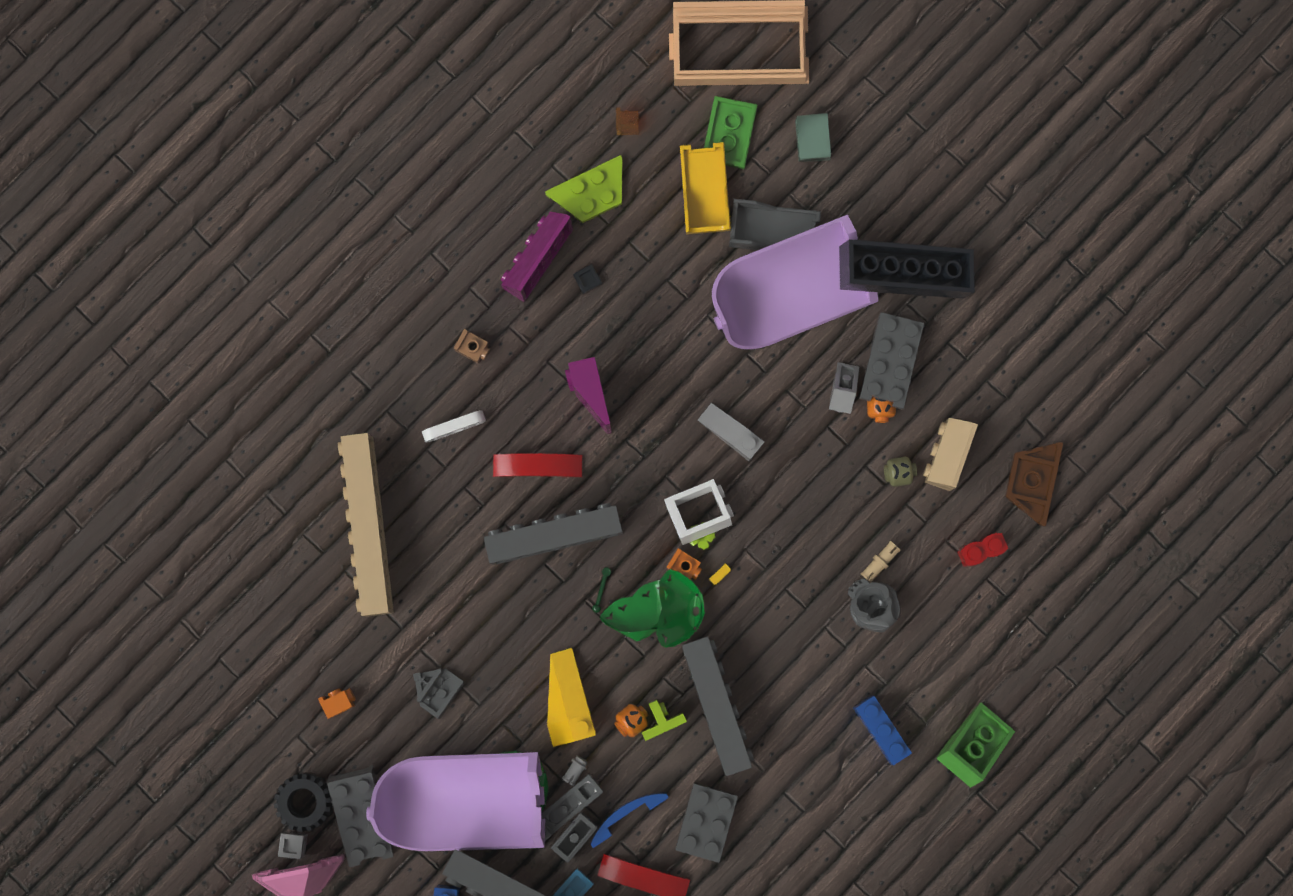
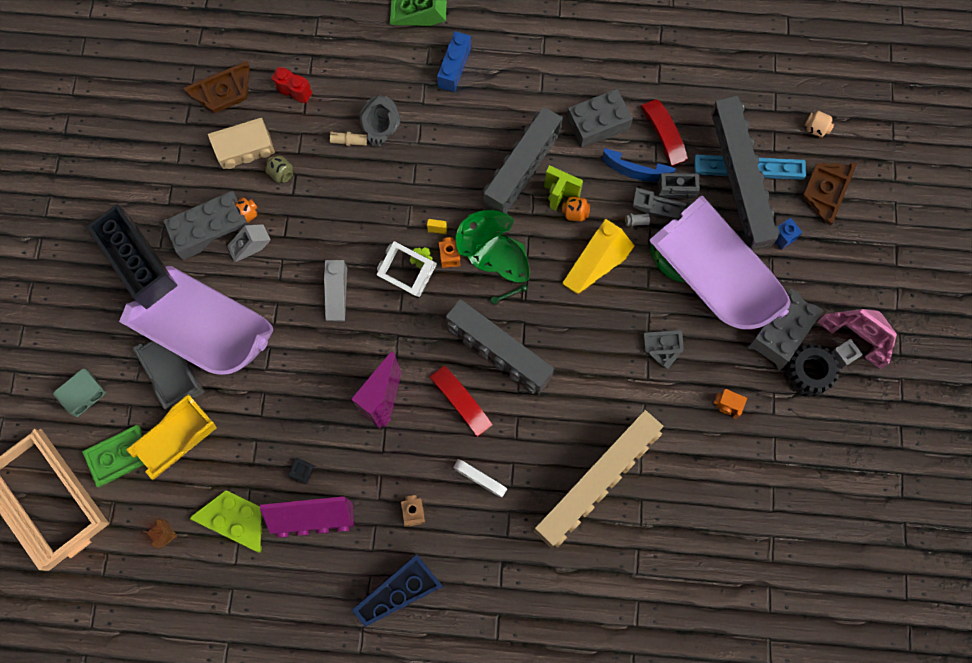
camera: 130 degrees left, 10 degrees down
none -> dark blue wedge [352,554,443,627]

